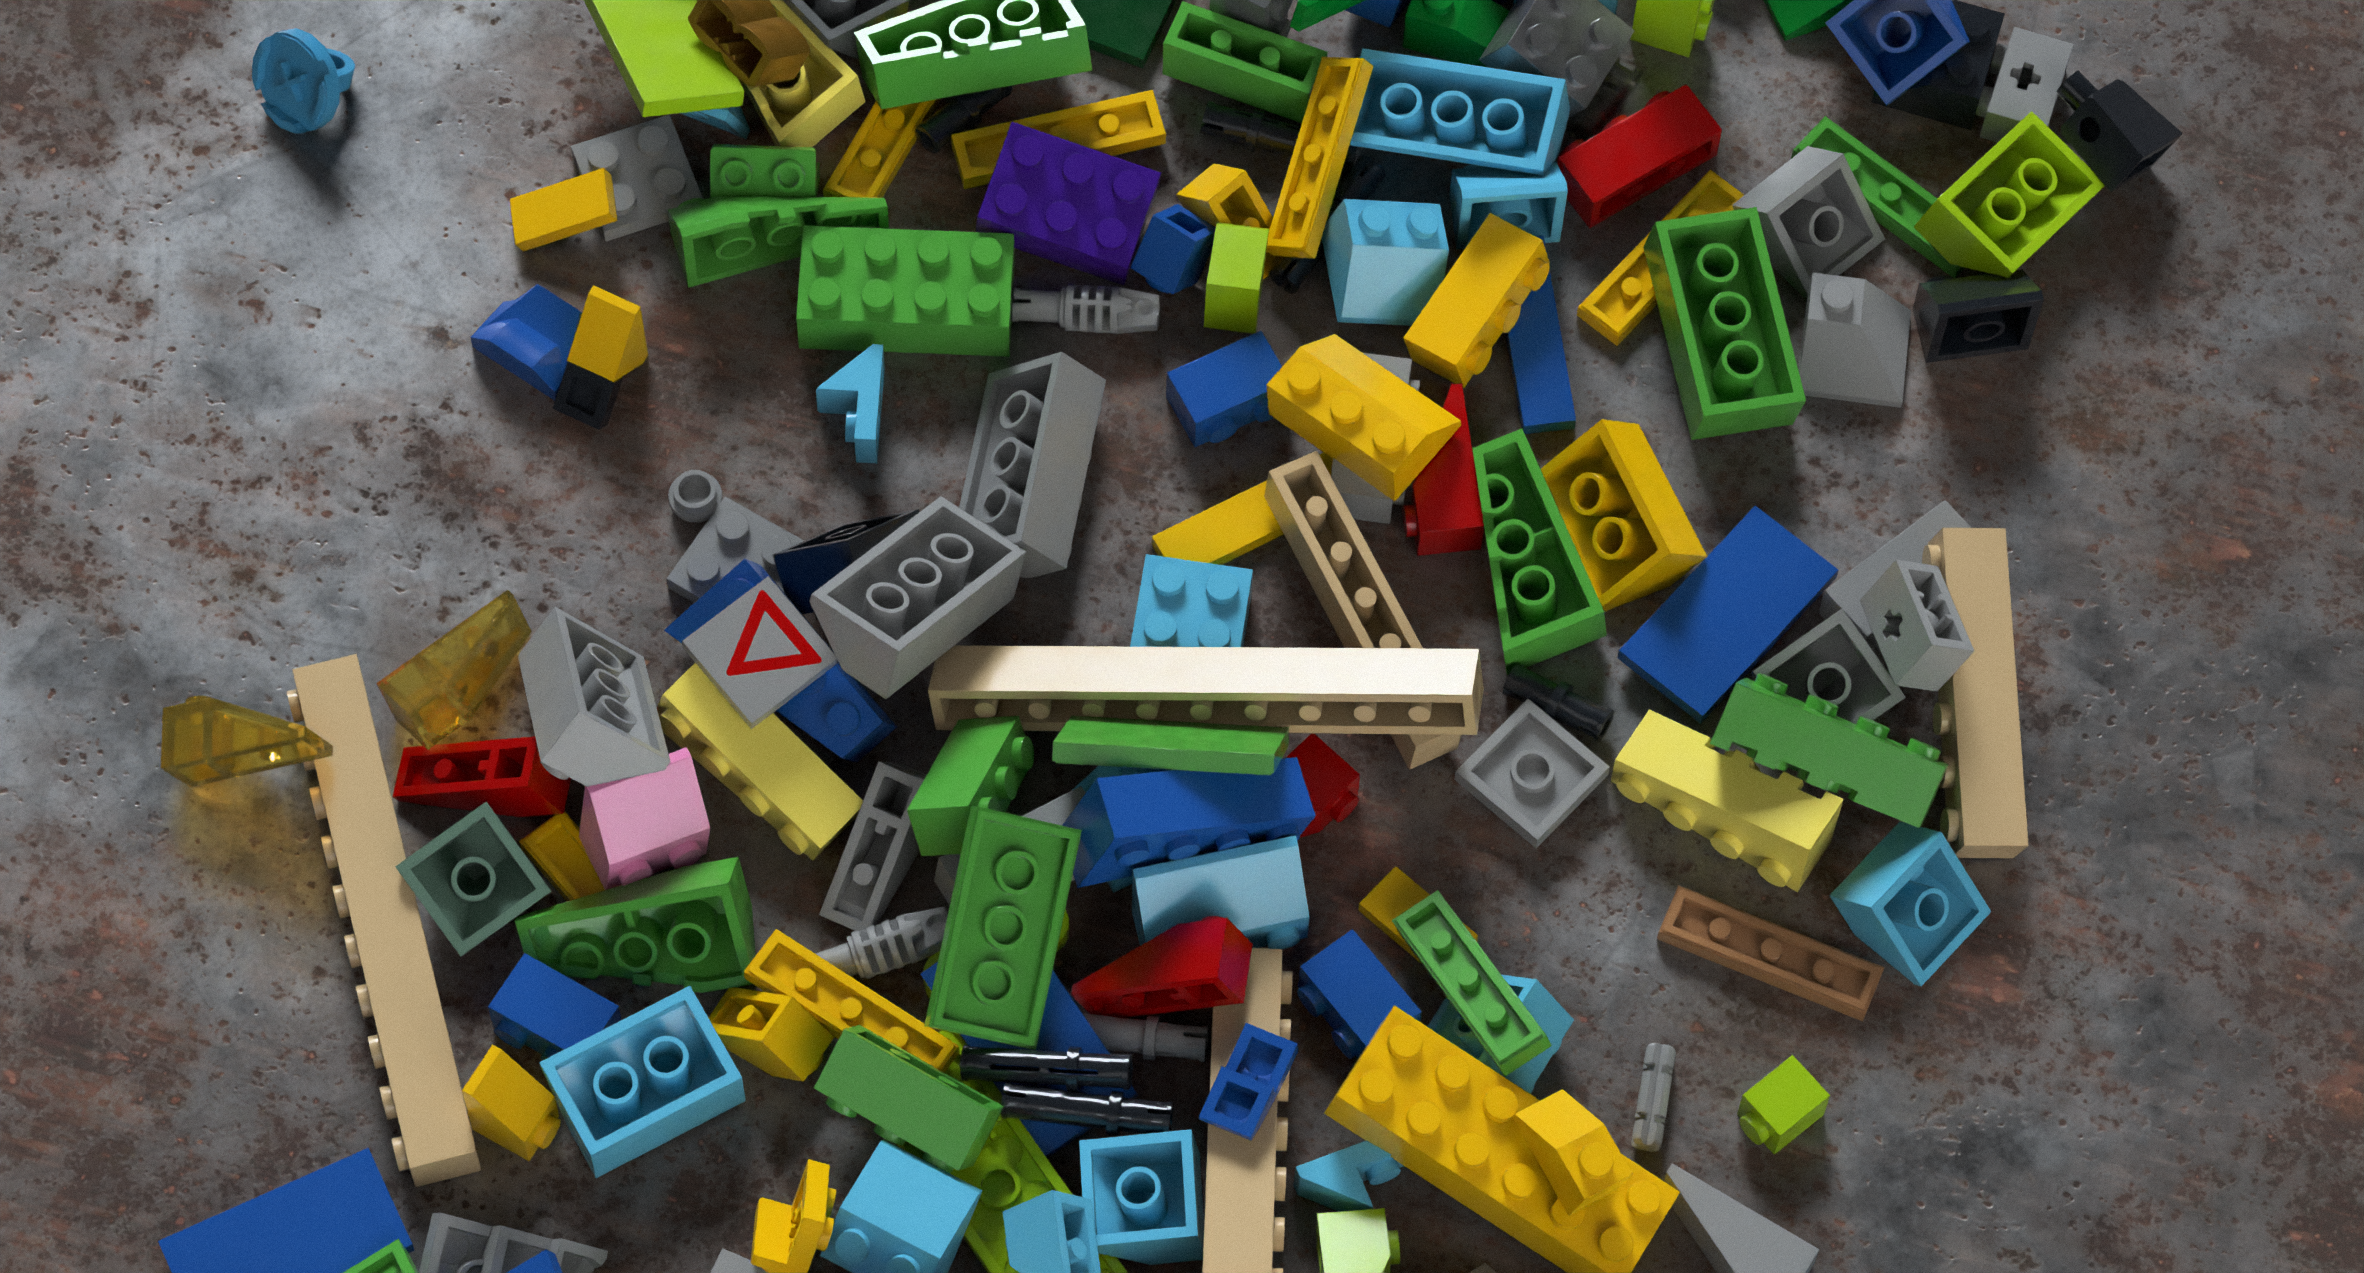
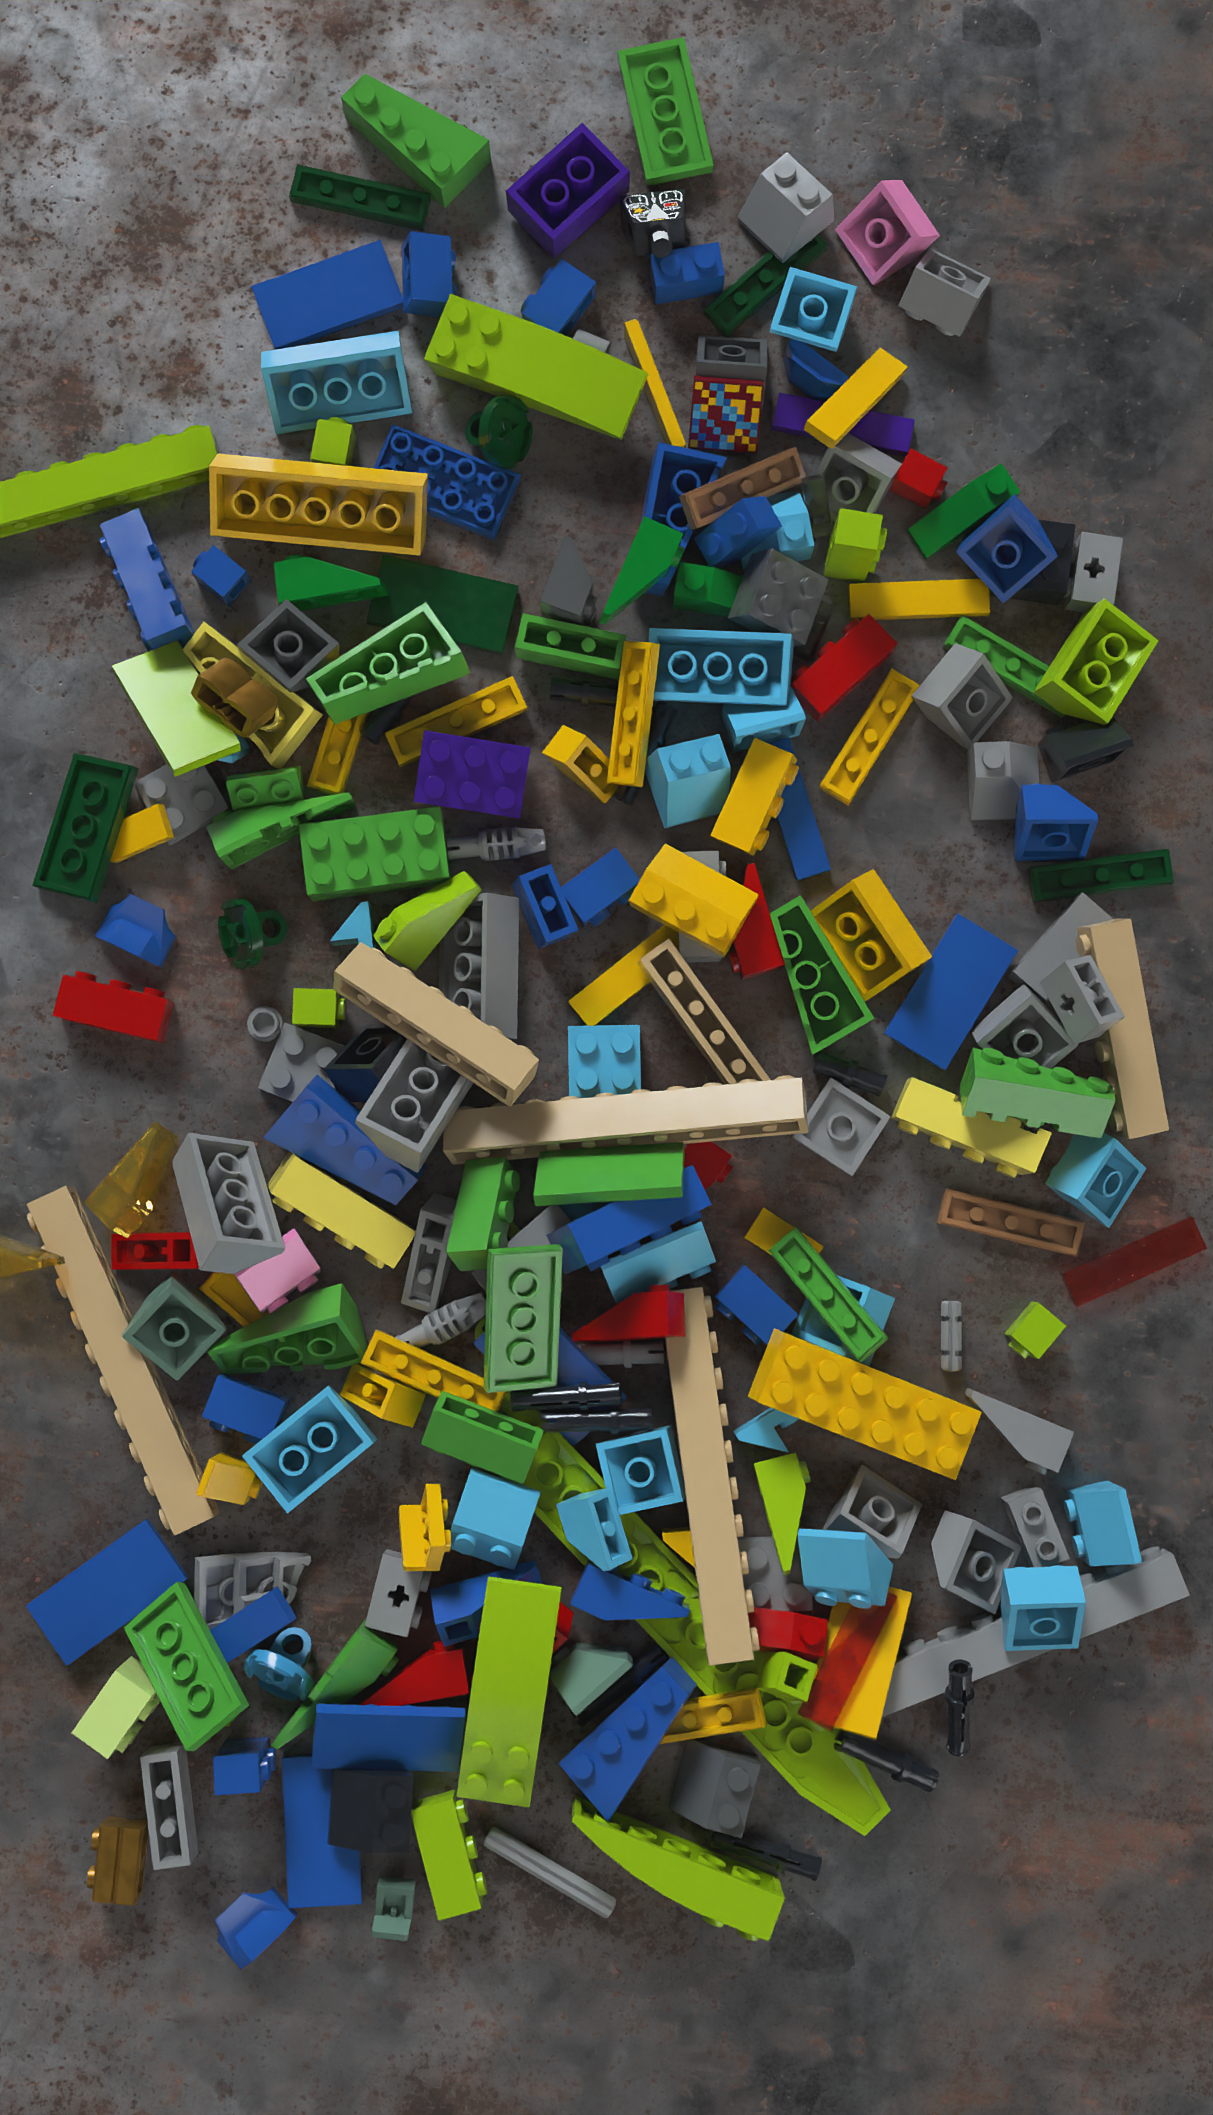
camera: 10 degrees left, 20 degrees up
black plate [553,361,623,430] -> none
yellow slope [567,285,648,382] -> none
light grey tile [682,576,838,729] -> none
blue brick [1131,204,1216,294] -> none
blue slope [1199,1023,1299,1141] -> none
lime slope [1204,222,1269,334] -> none
yellow slope [1512,1089,1633,1216] -> none
bright green brick [1643,207,1806,440] -> none
black torso [2056,70,2182,192] -> none
none -> dark green tile [32,753,139,903]
none -> red brick [52,971,174,1044]
none -> dark green tile [218,898,287,970]
none -> lime brick [292,988,346,1028]
none -> tan brick [333,942,539,1107]
none -> lime slope [373,871,482,971]
none -> blue brick [511,864,579,950]
none -> yellow tile [848,579,990,621]
none -> blue slope [1014,783,1098,861]
none -> dark green tile [1027,849,1174,903]
none -> clear red tile [1061,1216,1207,1307]

